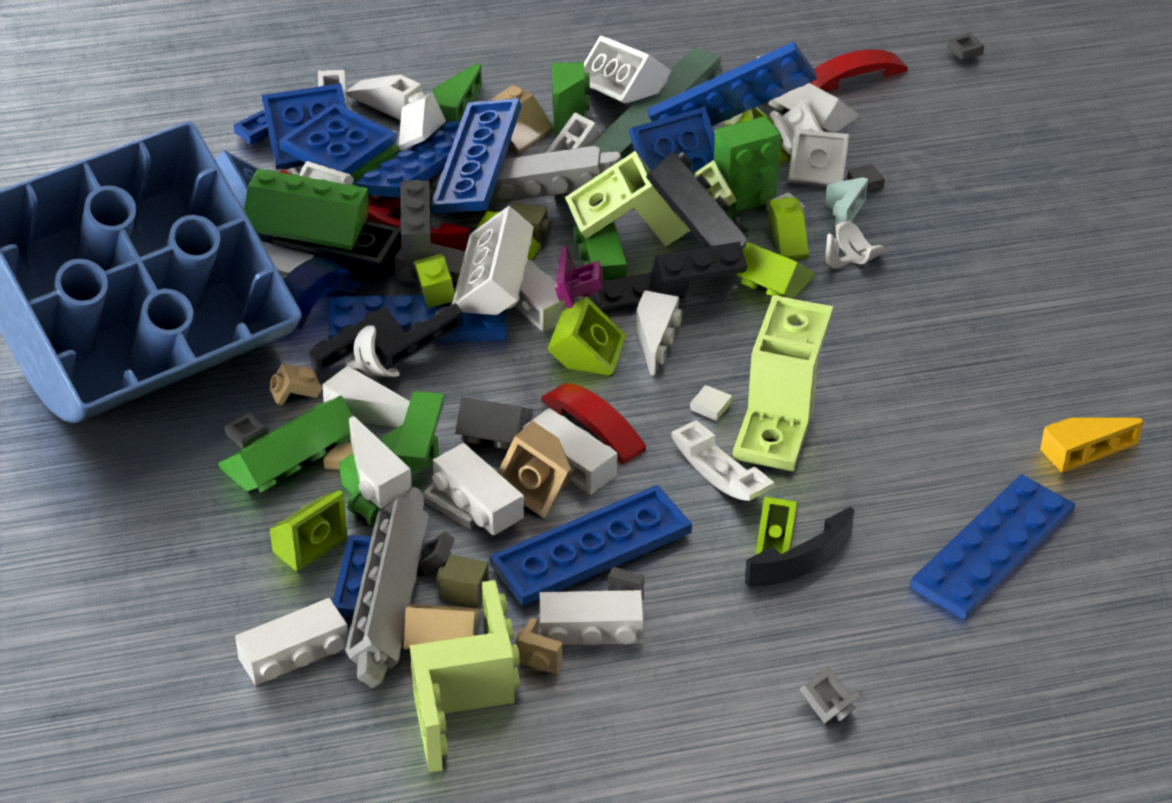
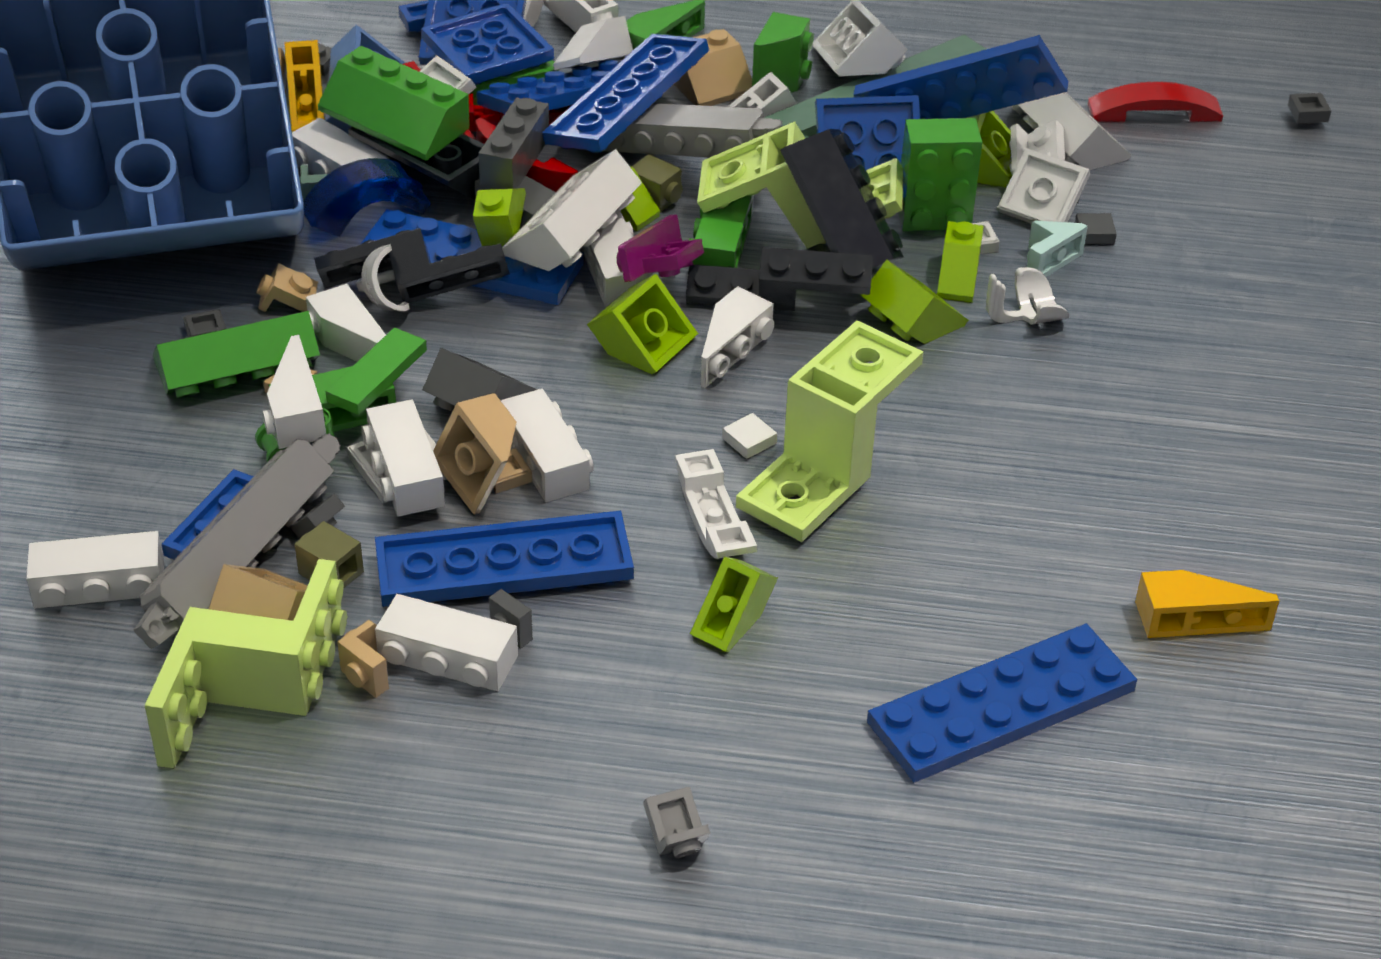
camera: 20 degrees right, 0 degrees up
lime slope [270,490,348,572] -> none
red slope [541,383,646,465] -> none
black slope [745,507,854,587] -> none

